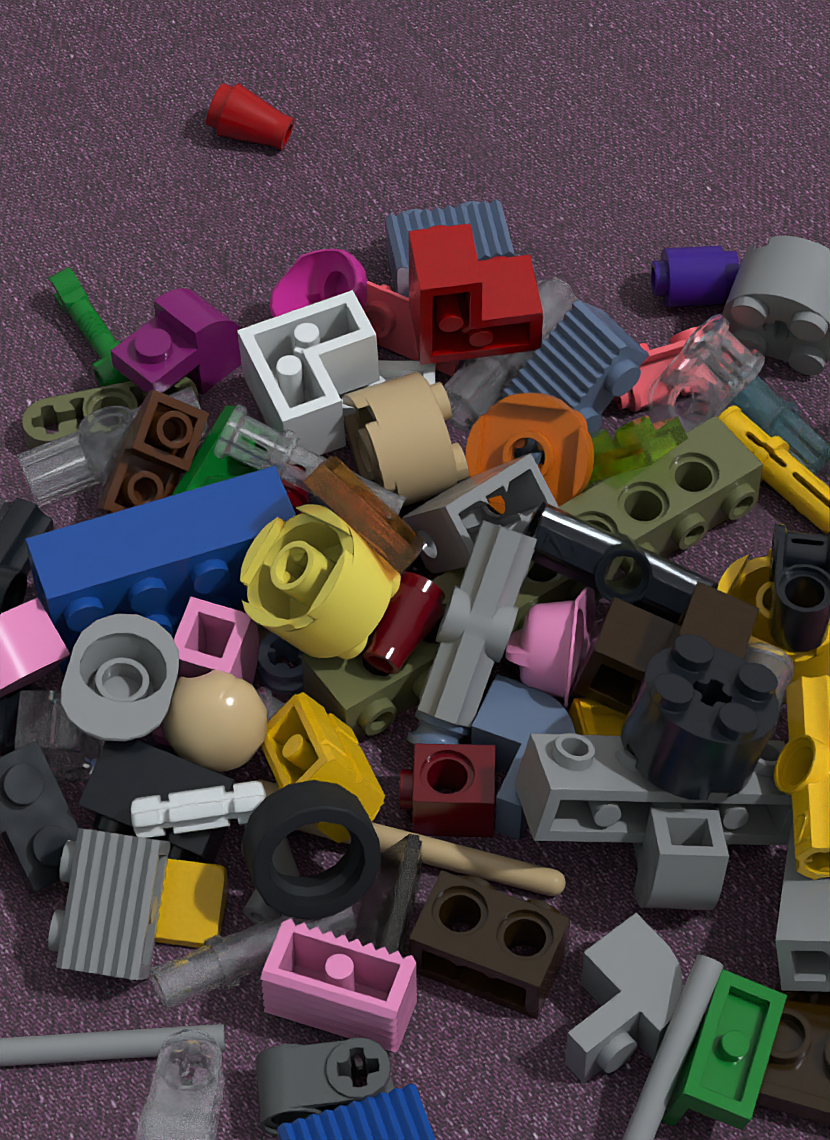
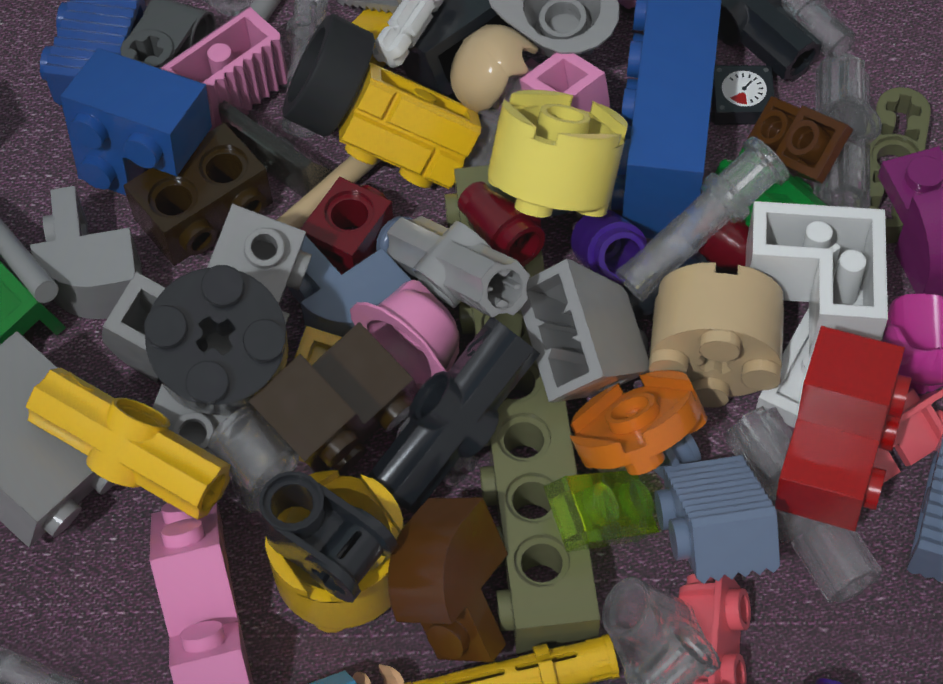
camera: 120 degrees right, 5 degrees up
clear orange tile [303,455,425,574] -> none
none -> blue brick [60,48,212,196]
none -> reddish brown brick [388,497,508,662]

